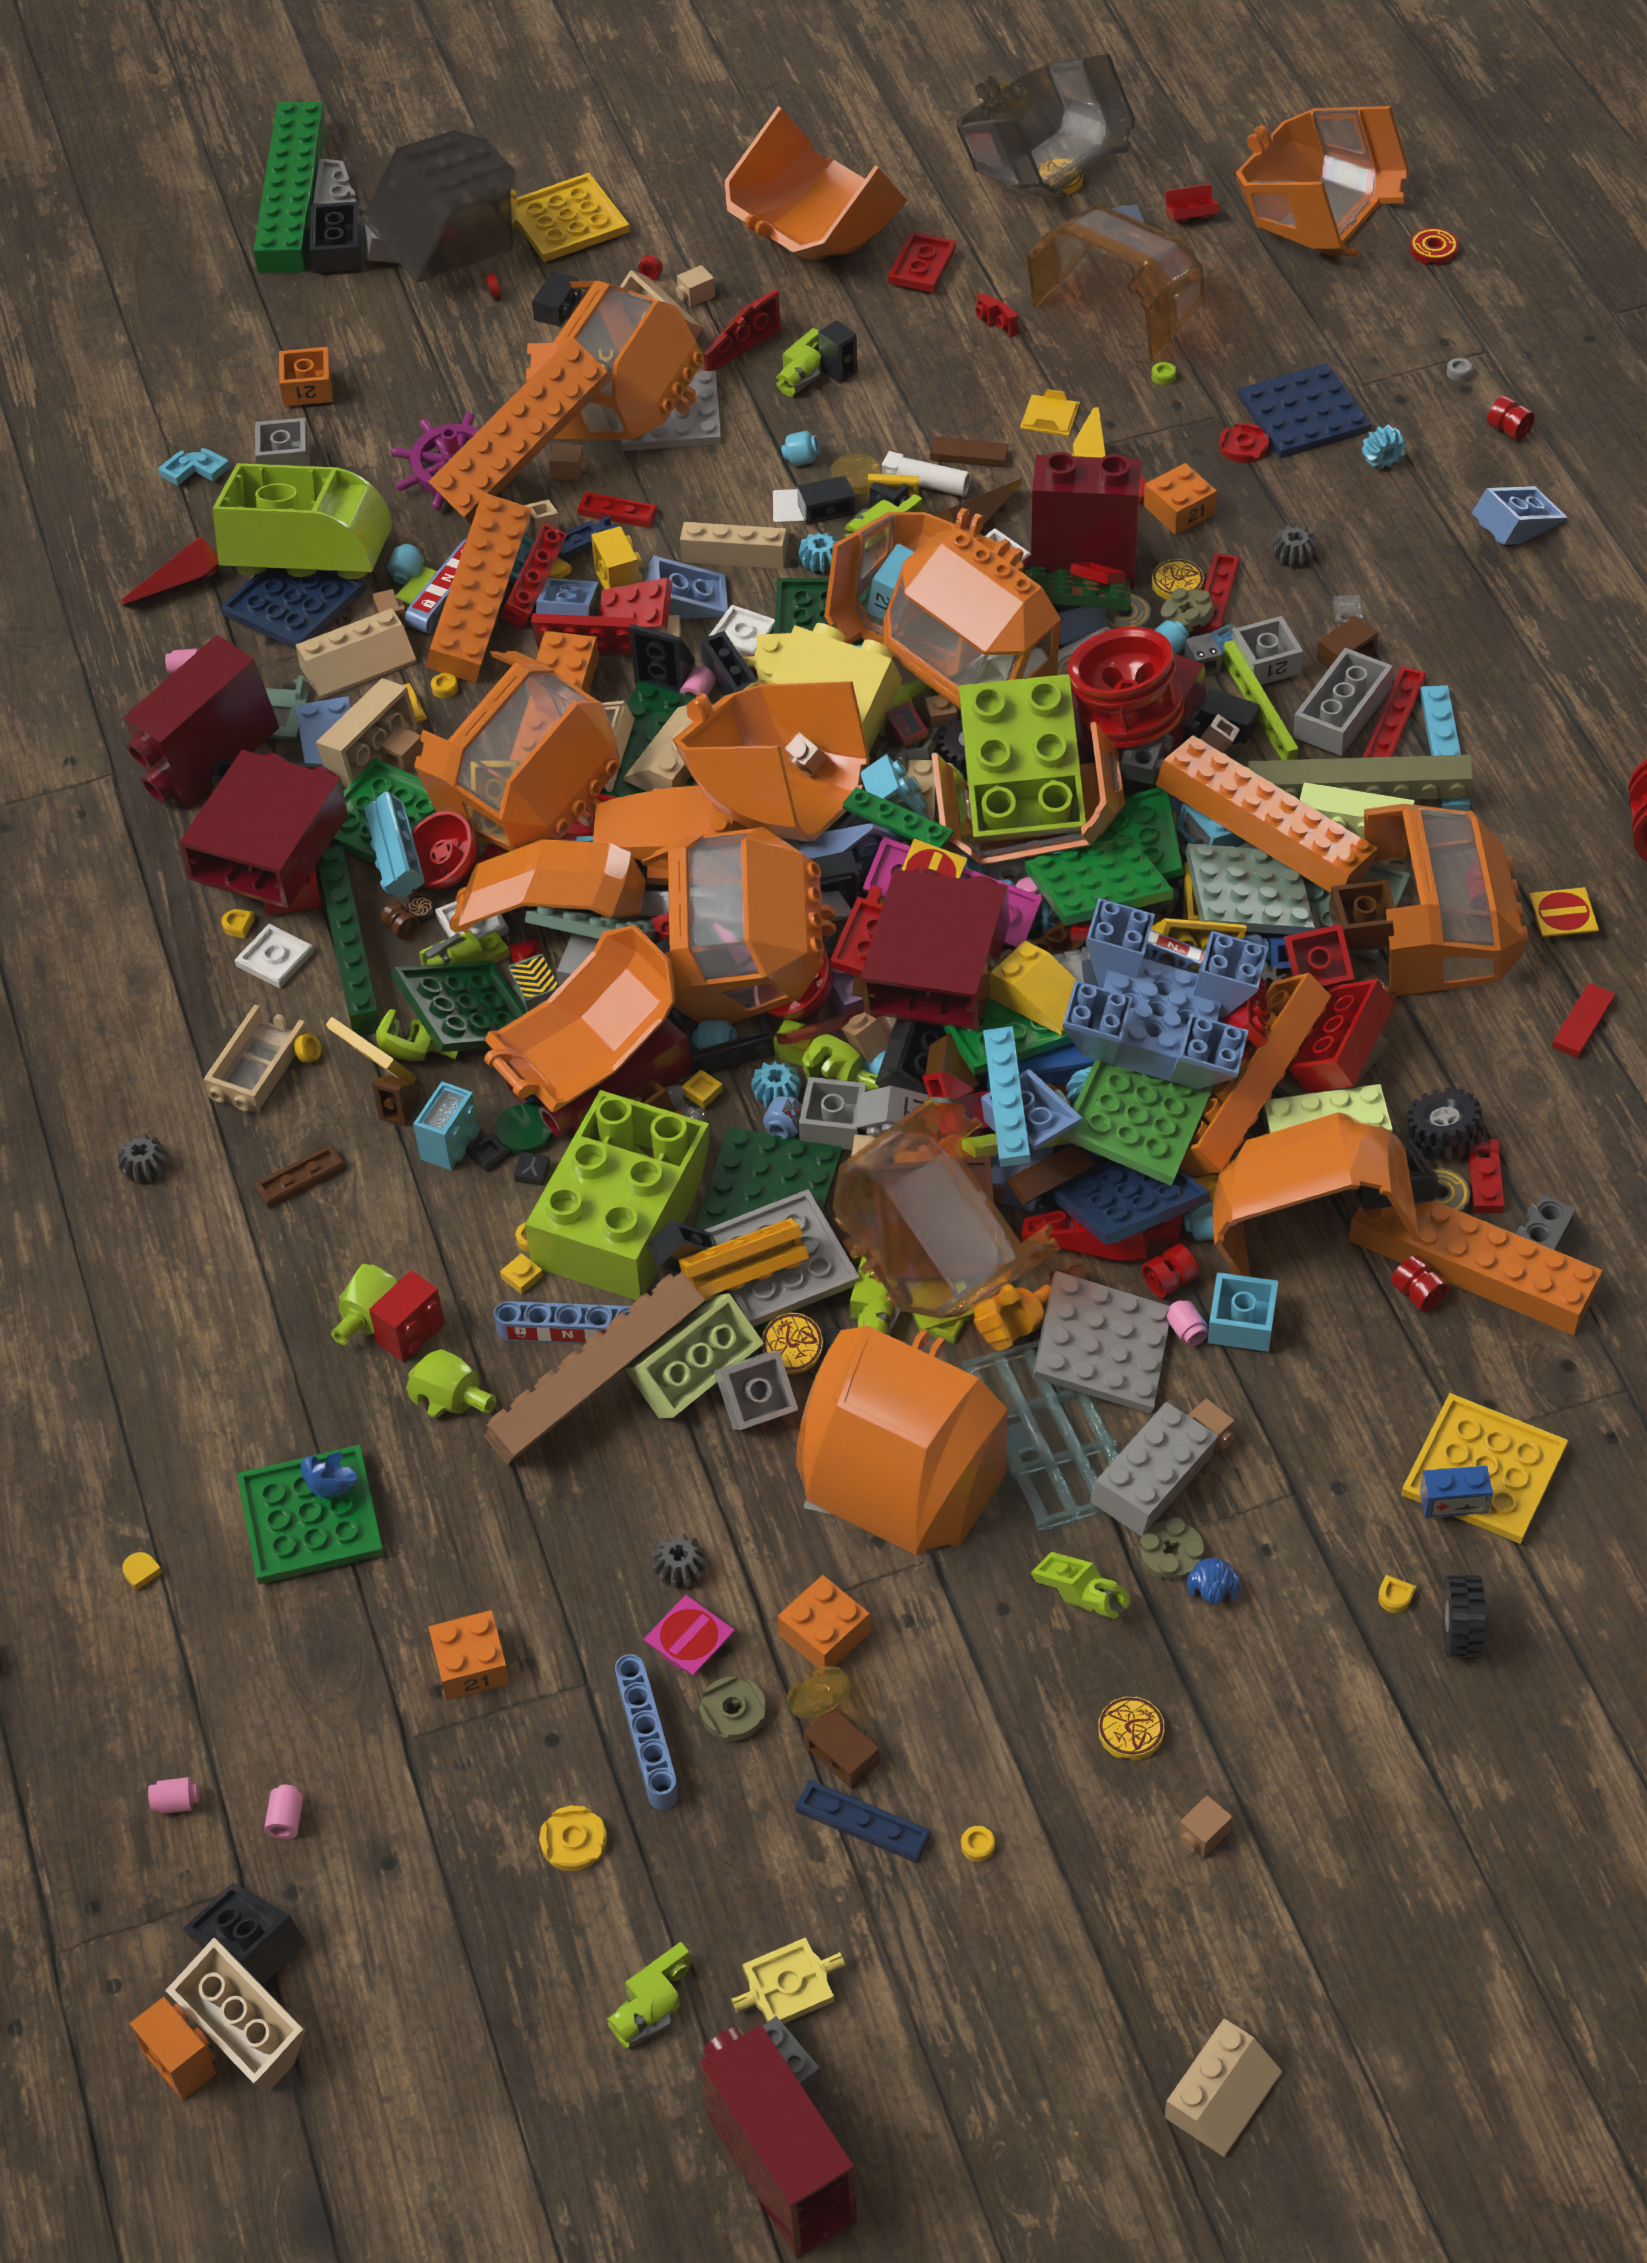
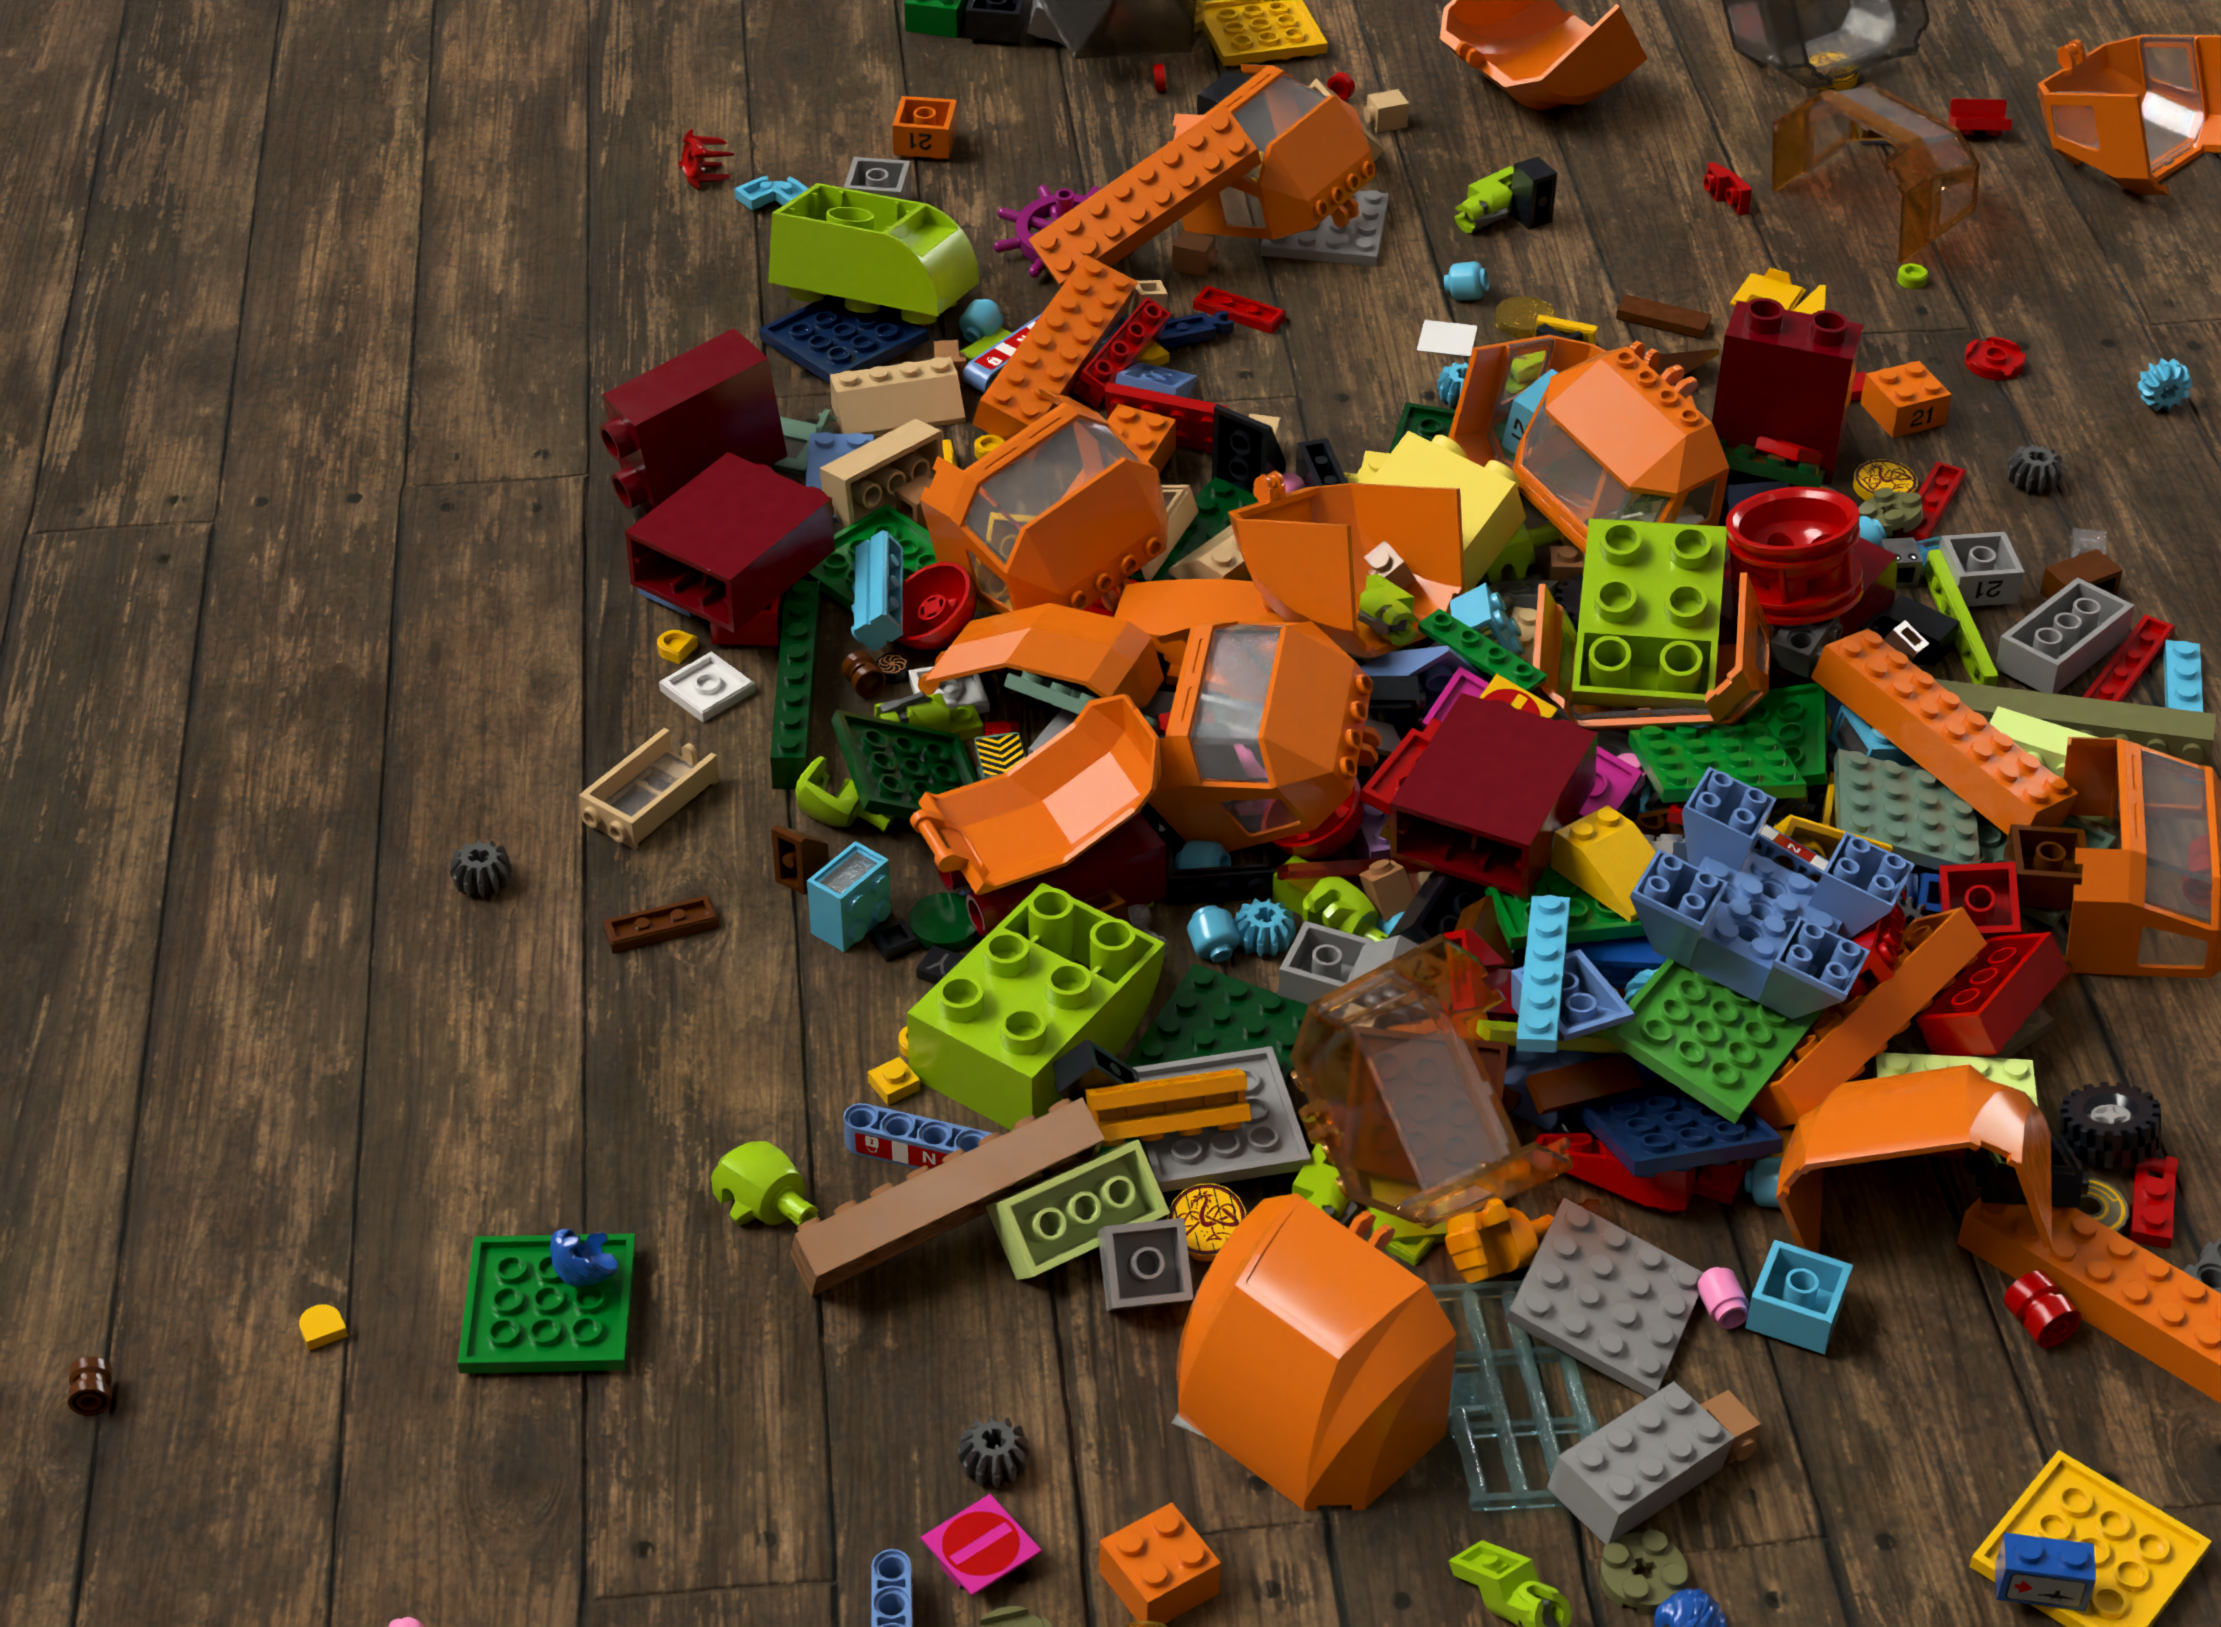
camera: 10 degrees right, 10 degrees down
red wedge [119,536,219,605] -> none
bright pink brick [148,1777,199,1815] -> none
yellow tile [294,1033,321,1063] -> none
yellow tile [326,1017,417,1082] -> none
lime piece [331,1264,398,1345] -> none
red brick [369,1270,445,1362] -> none
orange brick [428,1610,510,1701] -> none
yellow brick [591,526,643,589] -> none
red plate [599,577,673,631] -> none
medium blue slope [642,556,728,619] -> none
tan slope [680,522,790,569] -> none
yellow plate [681,1070,723,1108] -> none
red wedge [703,289,781,371] -> none
white tile [709,605,775,656] -> none
medium blue head [763,1096,802,1139] -> none
black brick [797,476,855,525] -> none
white piece [882,451,971,497] -> none
dark red slope [884,701,930,747] -> none
red plate [888,232,956,293] -> none
red wheel [1141,1244,1199,1298] -> none
dark blue plate [1237,363,1372,458] -> none
none -> red piece [678,129,735,190]
none -> medium azure head [1187,905,1240,962]
none -> lime plate [1357,574,1419,646]

